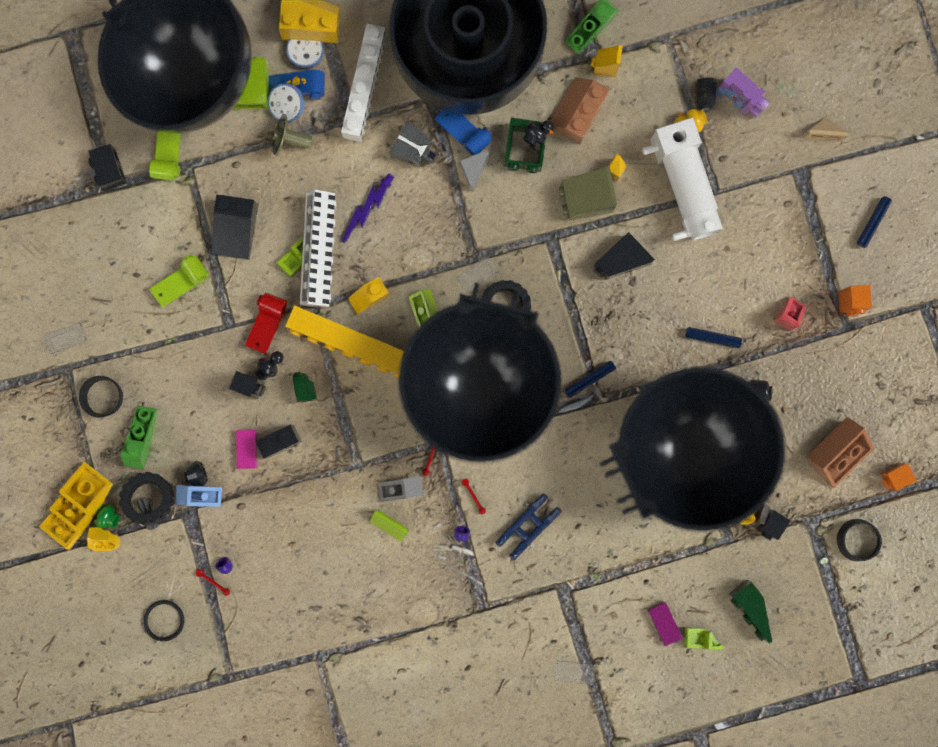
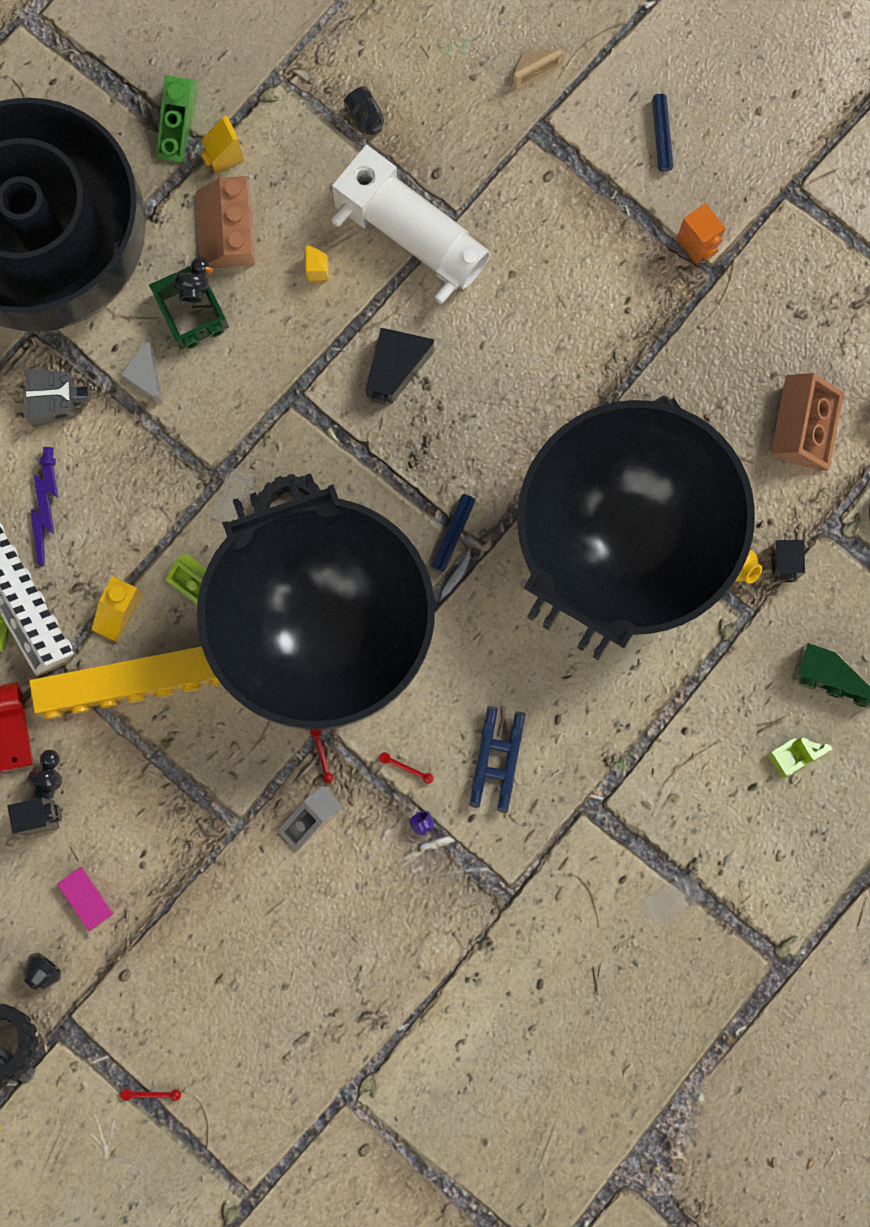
camera: 35 degrees left, 5 degrees down
black tyre [144,600,184,642] -> none
light blue slope [175,485,222,507] -> none
dark purple hinge [215,557,233,574] -> none
black brick [255,424,302,459] -> none
dark green rock [293,371,317,403] -> none
lime slope [370,510,409,541] -> none
blue door [435,111,492,156] -> none
olive slope [558,167,617,221] -> none
magenta tile [648,602,683,646] -> none
yellow animal [675,109,708,133] -> none
dark blue axle [685,327,742,348] -> none
medium lavender hips [716,67,770,118] -> none
dark brown tile [754,504,770,524] -> none
coral slope [774,296,807,331] -> none

